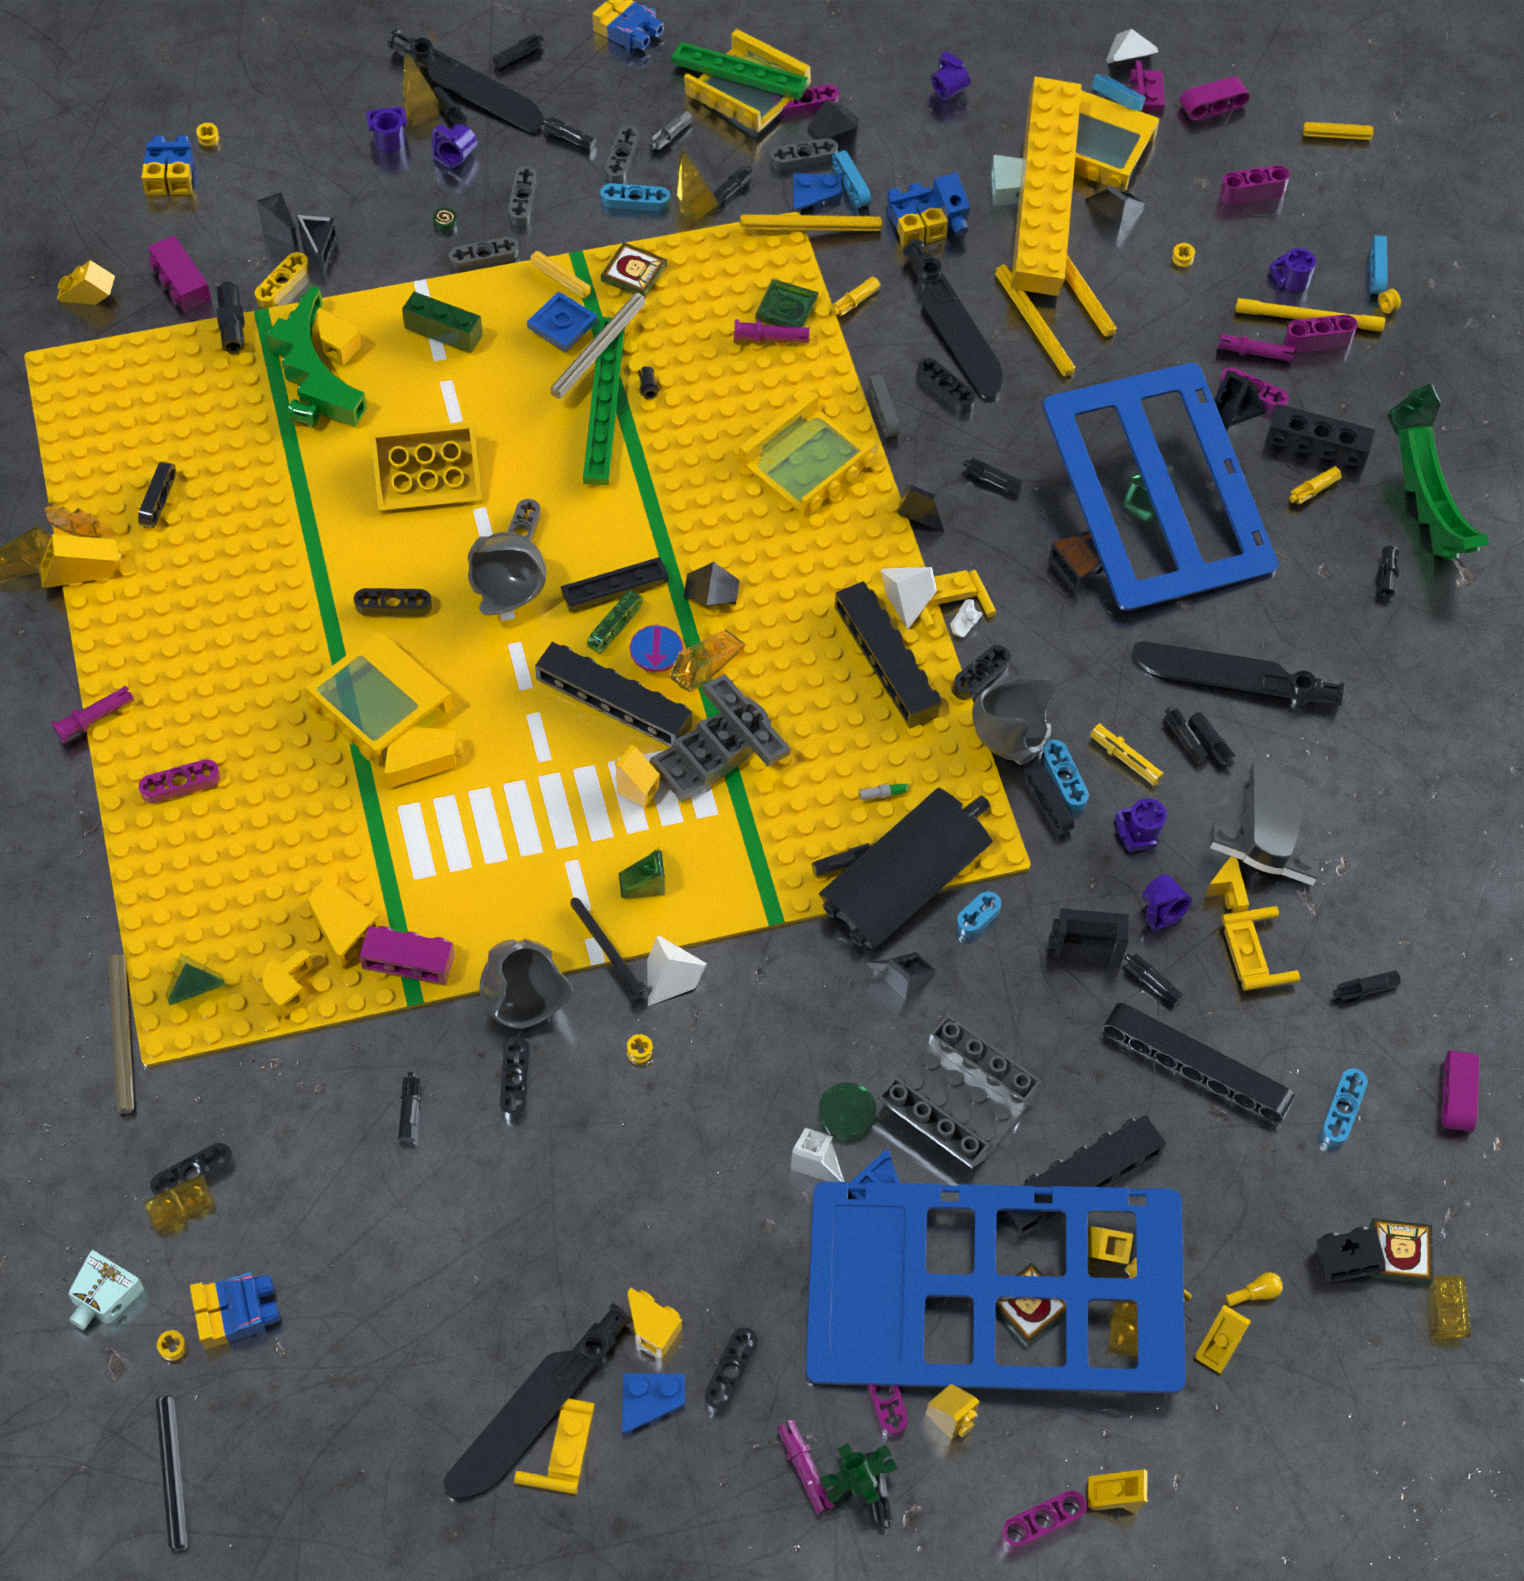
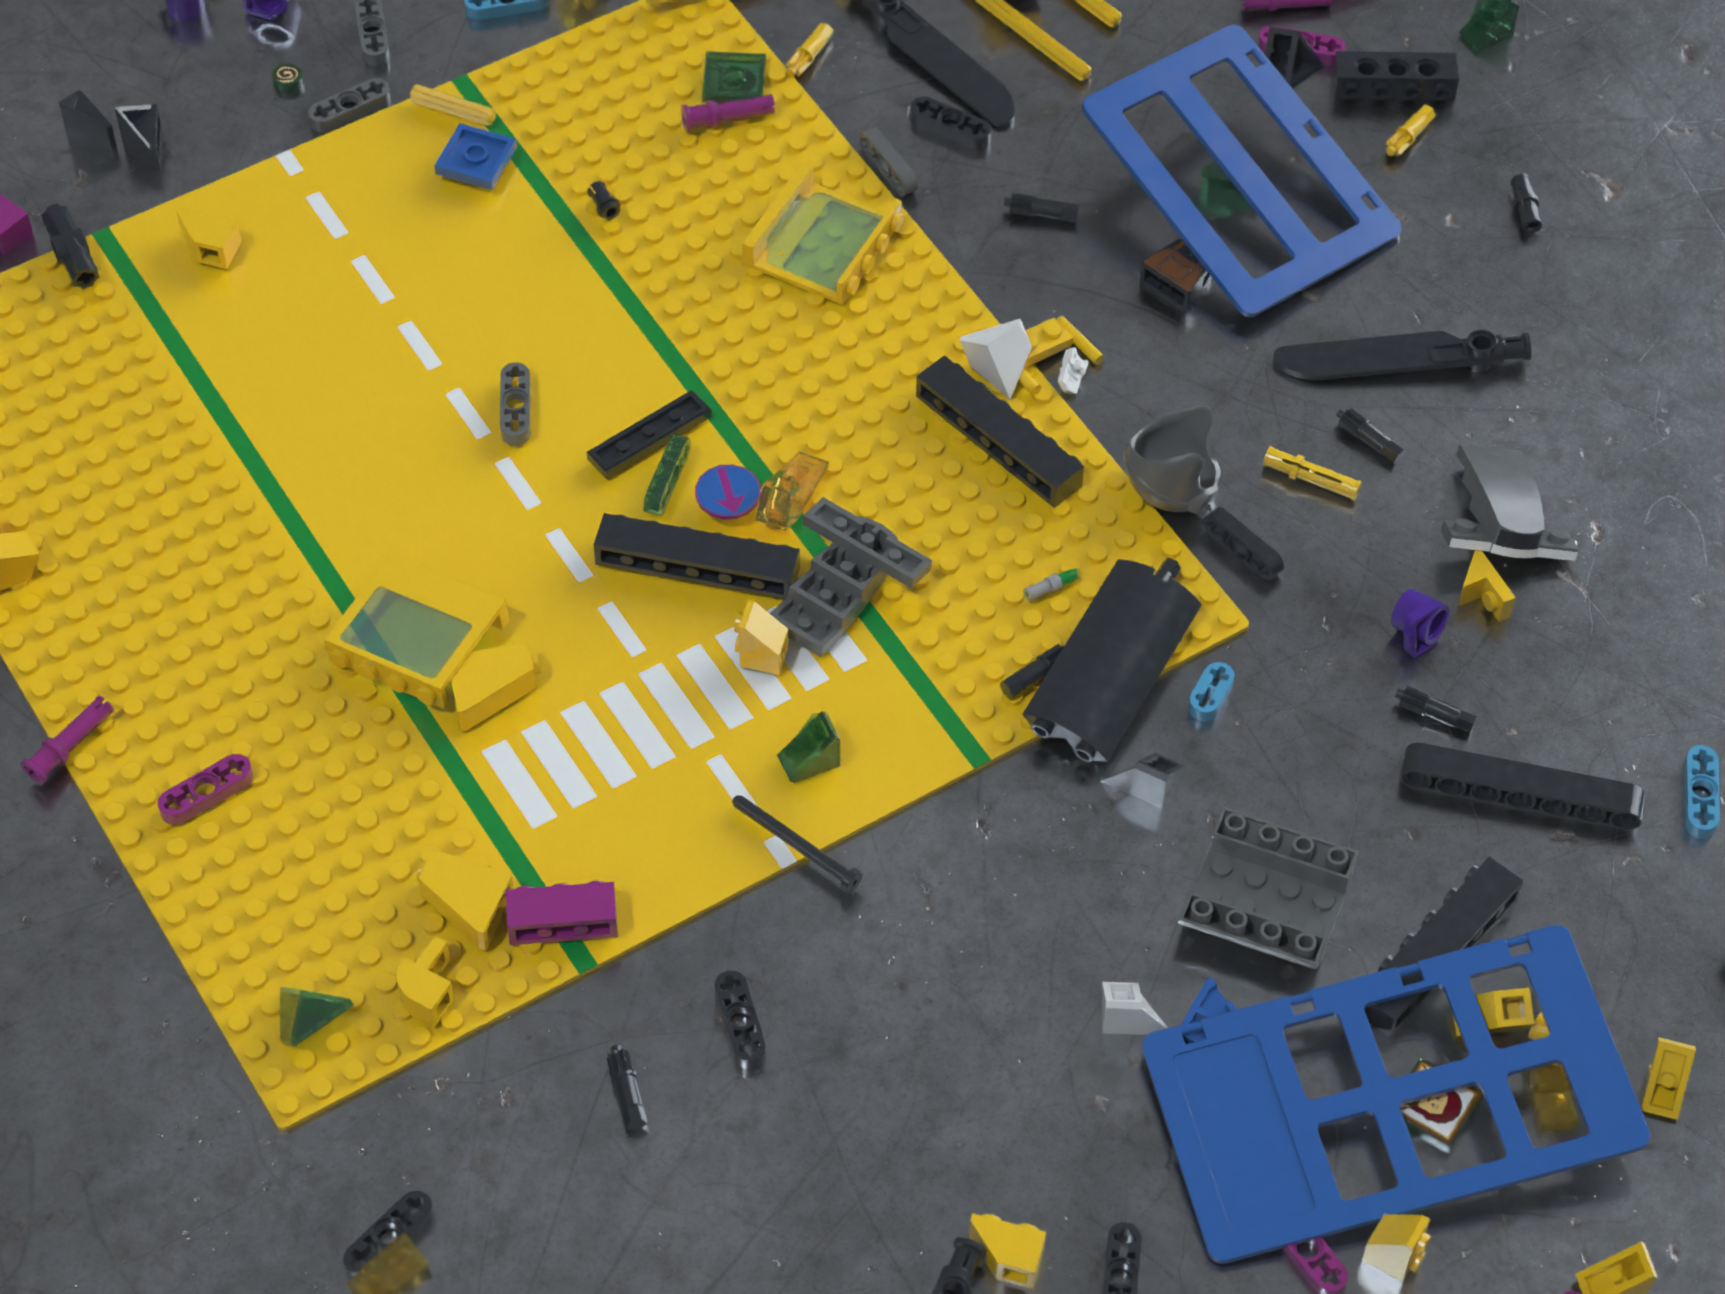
camera: 15 degrees left, 5 degrees down
dark tan axle [108,954,134,1114] -> none
black beam [138,461,176,528] -> none
yellow beam [255,252,309,309] -> none
green arch [266,285,367,427] -> none
green bush [287,399,320,427] -> none
black beam [354,588,432,616] -> none
yellow slope [370,423,483,511] -> none
dark green brick [402,291,483,353] -> none
dark grey piece [468,532,547,616] -> none
dark grey piece [479,939,573,1029] -> none
dark tan axle [550,293,645,399] -> none
green plate [583,317,625,485] -> none
tile [601,242,667,297] -> none
yellow bush [626,1034,653,1063] -> none
white slope [647,936,707,1006] -> none
black slope [684,562,739,605] -> none
clear green tile [818,1082,877,1140] -> none
black slope [897,484,945,533] -> none
black beam [951,645,1011,700] -> none
dark azure beam [1042,740,1089,812] -> none
black panel [1048,908,1129,966] -> none
dark purple piece [1115,798,1167,851] -> none
black piece [1188,712,1236,767] -> none
yellow plate [1221,906,1300,991] -> none
yellow piece [1225,1272,1283,1307] -> none
black piece [1333,970,1401,1001] -> none
green arch [1398,426,1489,560] -> none

